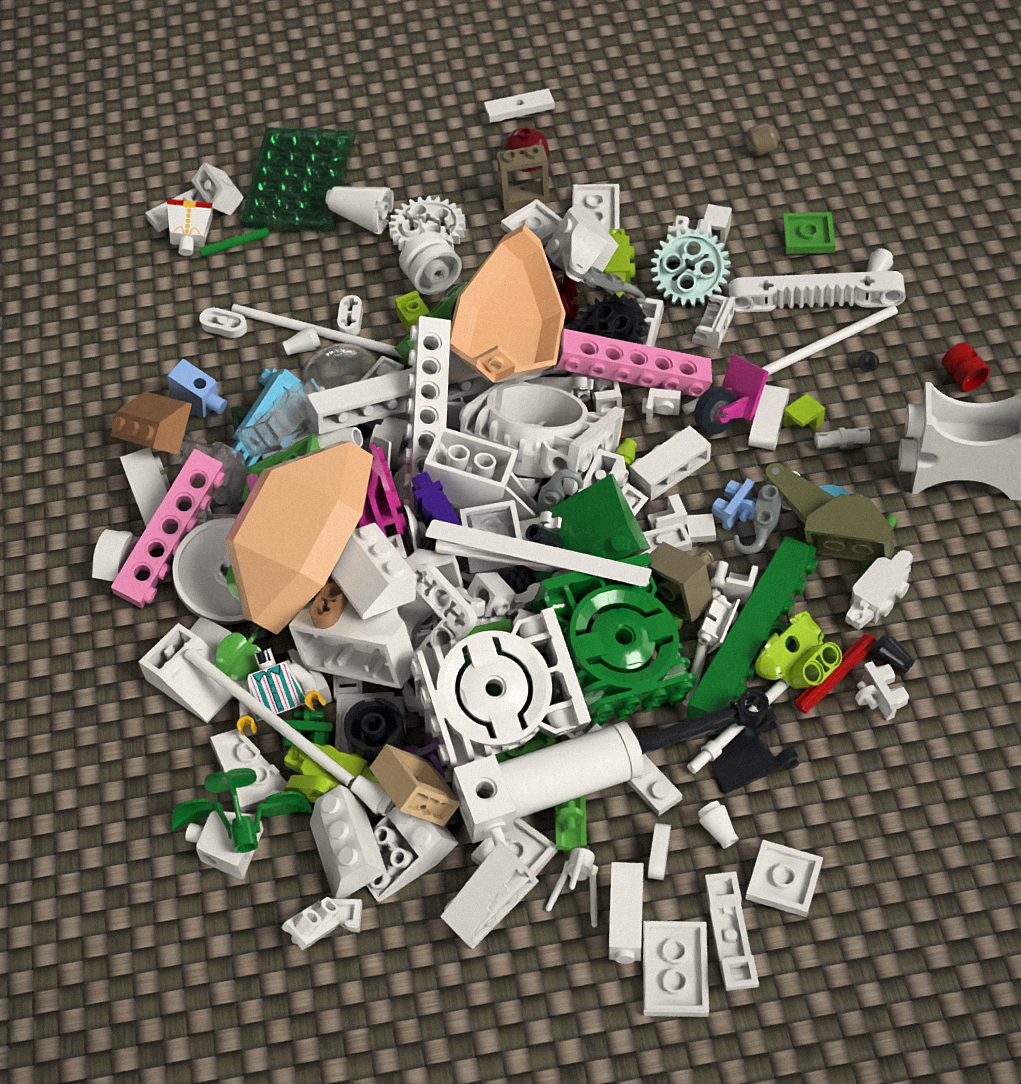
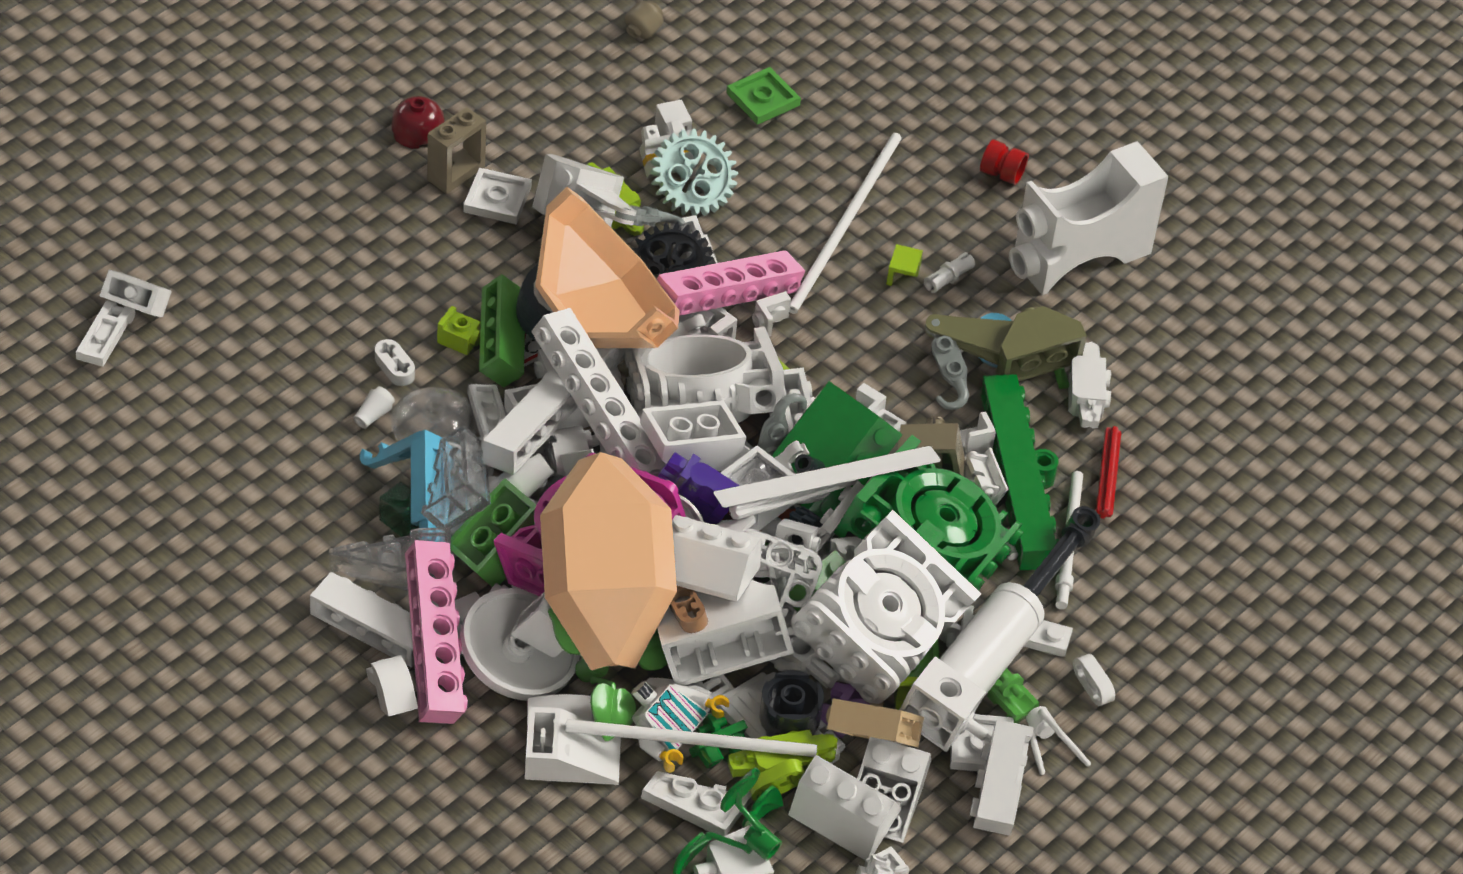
camera: 45 degrees left, 5 degrees down
medium nougat slope [110,392,192,455] -> none
white torso [167,199,213,256] -> none
light blue torso [168,359,227,418] -> none
green bar [199,227,270,257] -> none
white plate [199,308,247,338] -> none
white piece [231,304,402,358] -> none
clear green plate [240,127,356,232] -> none
white cone [325,186,394,234] -> none
white cone [350,775,394,816] -> none
white gear [389,196,466,250] -> none
white wheel [399,231,462,295] -> none
white tile [484,88,555,123] -> none
white tile [572,184,619,233] -> none
white slope [609,862,643,964] -> none
white brick [630,426,711,501] -> none
white tile [643,921,709,1017] -> none
white tile [687,514,716,543] -> none
white hinge [692,295,735,349] -> none
dark pink plate [694,354,769,434] -> none
white cone [698,801,739,849] -> none
white slope [705,872,759,991] -> none
light blue hips [712,478,757,531] -> none
black flag [712,708,799,794] -> none
white gear [728,271,906,313] -> none
white plate [746,840,823,917] -> none
white beam [748,384,790,451] -> none
lime piece [755,611,842,689] -> none
white hips [855,661,909,720] -> none
black hinge [858,351,879,372] -> none
white cone [865,248,893,283] -> none
black cone [871,634,915,674] -> none

